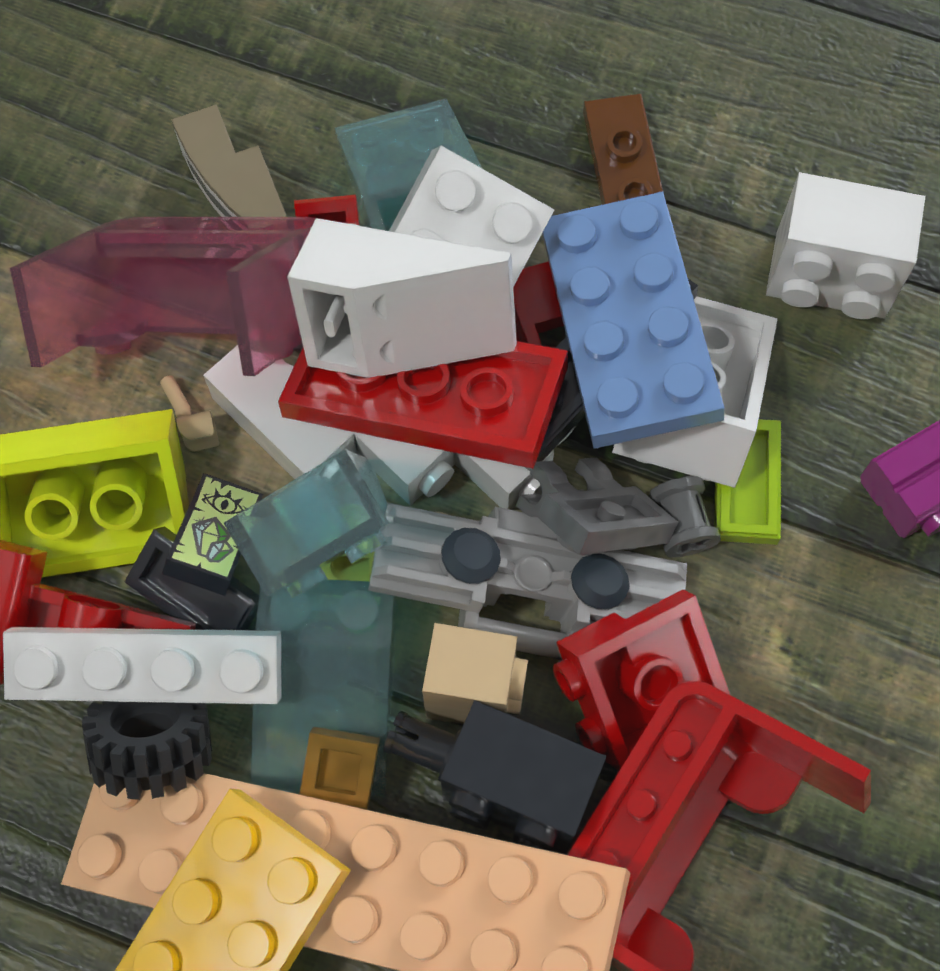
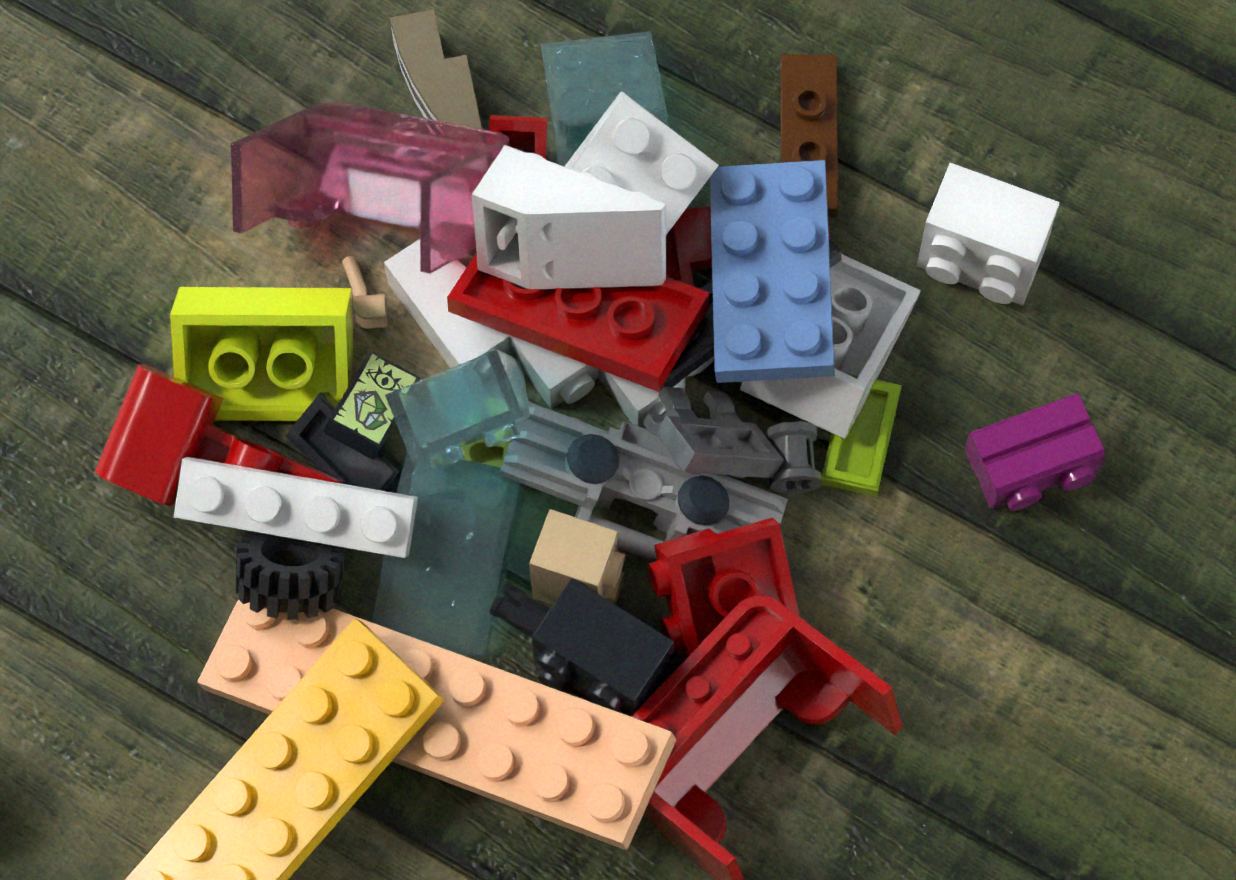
camera: 10 degrees right, 0 degrees up
pearl gold plate [300,726,380,810] -> none

